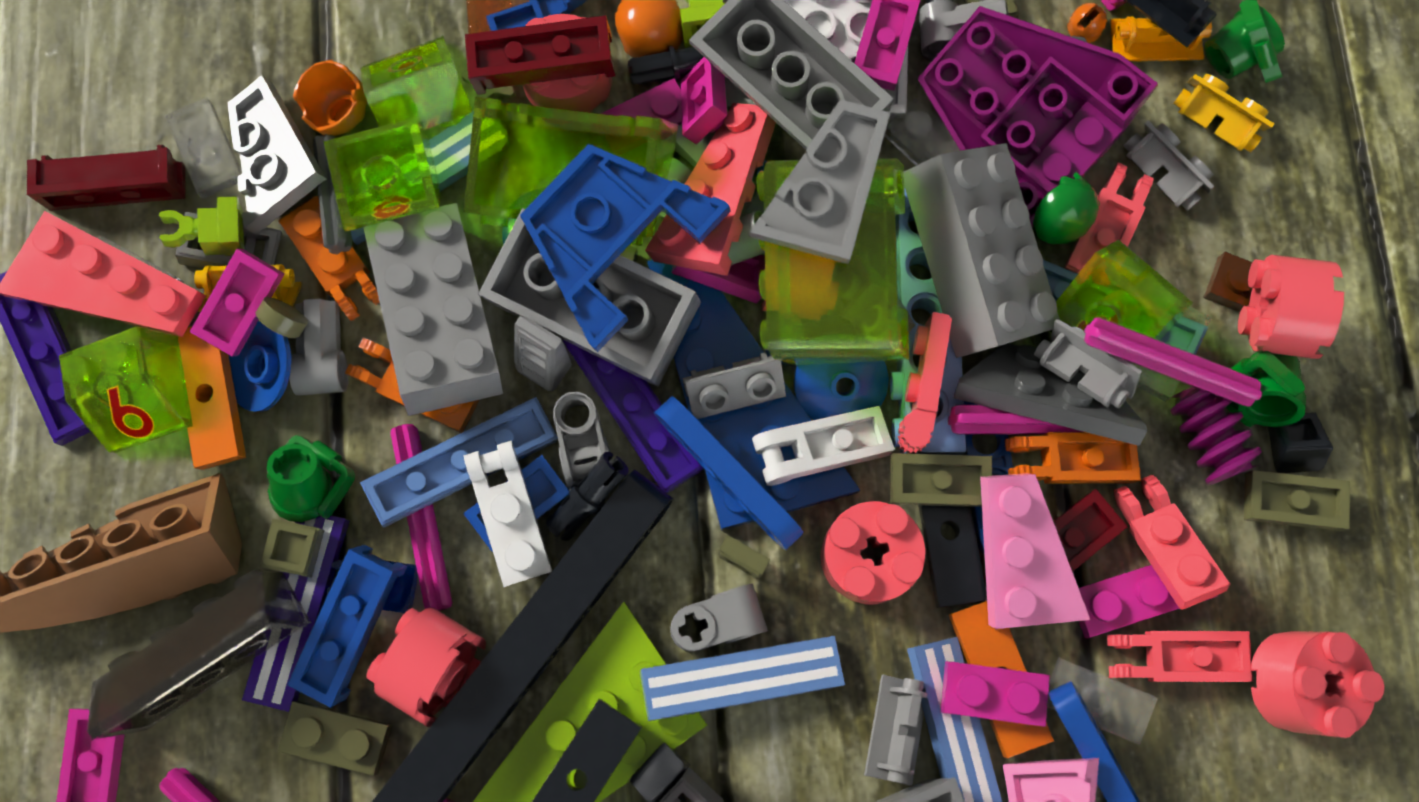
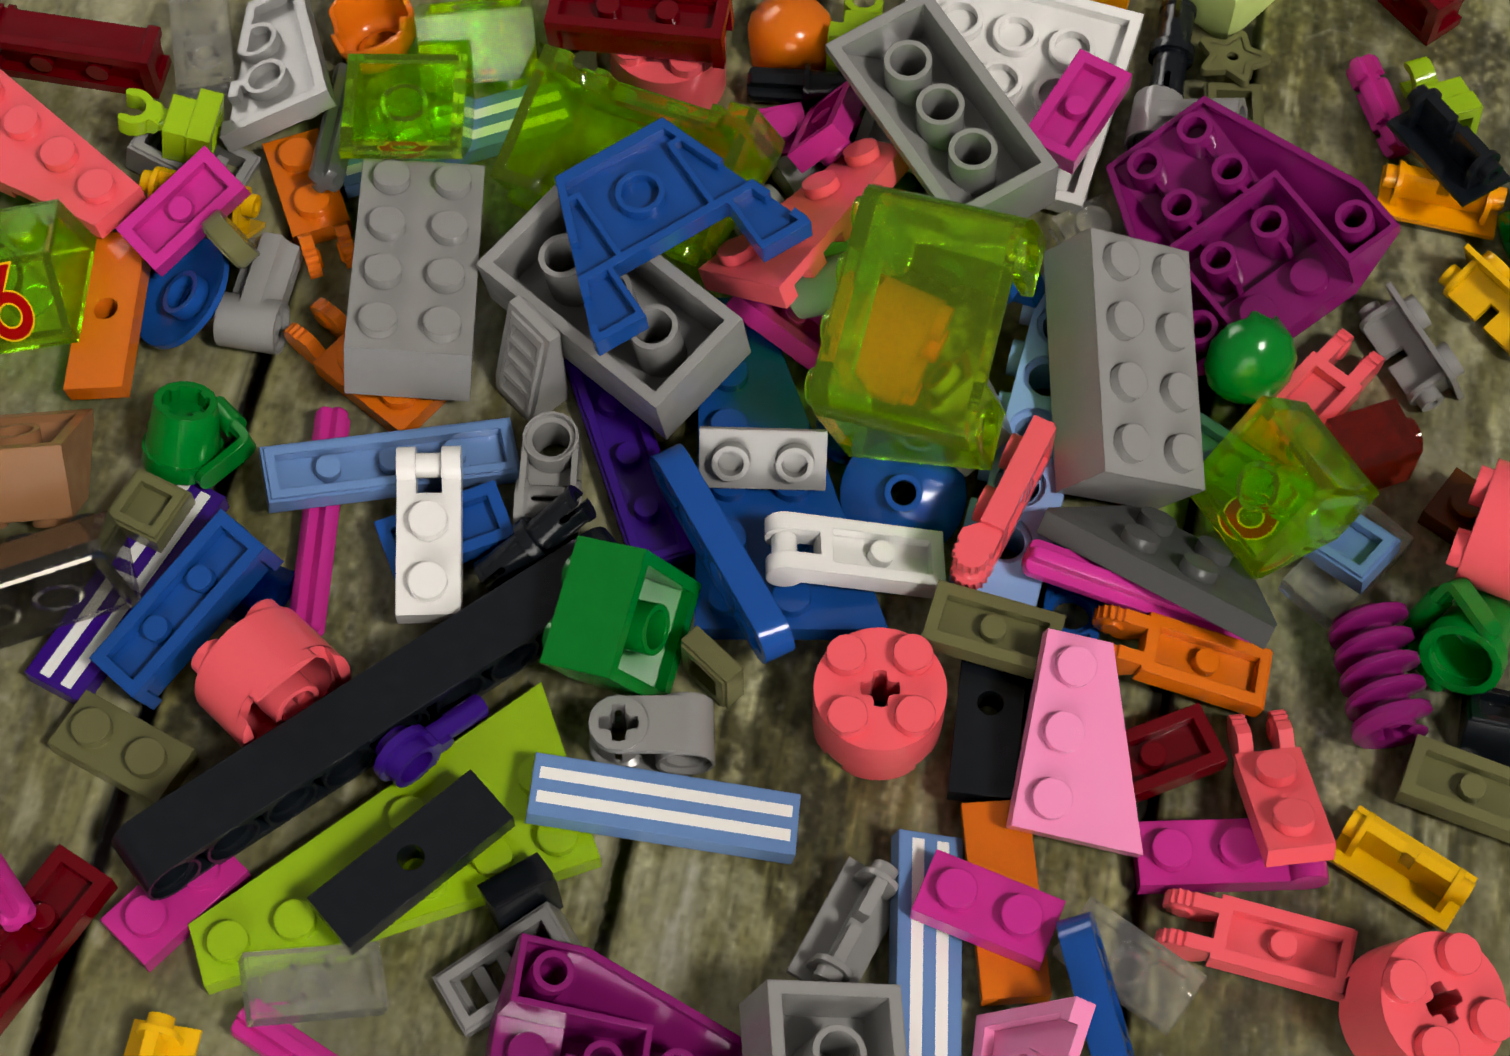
camera: 15 degrees right, 15 degrees down
light grey wing [749,99,890,264] -> none
light grey hinge [1034,318,1142,409] -> none
orange hinge [1068,3,1107,43] -> none
dark pink axle [1084,317,1262,407] -> none
none -> dark purple plate [373,694,489,788]
none -> green slope [539,535,702,696]
none -> clear red brick [1315,398,1423,502]
none -> yellow hinge [1328,805,1478,932]

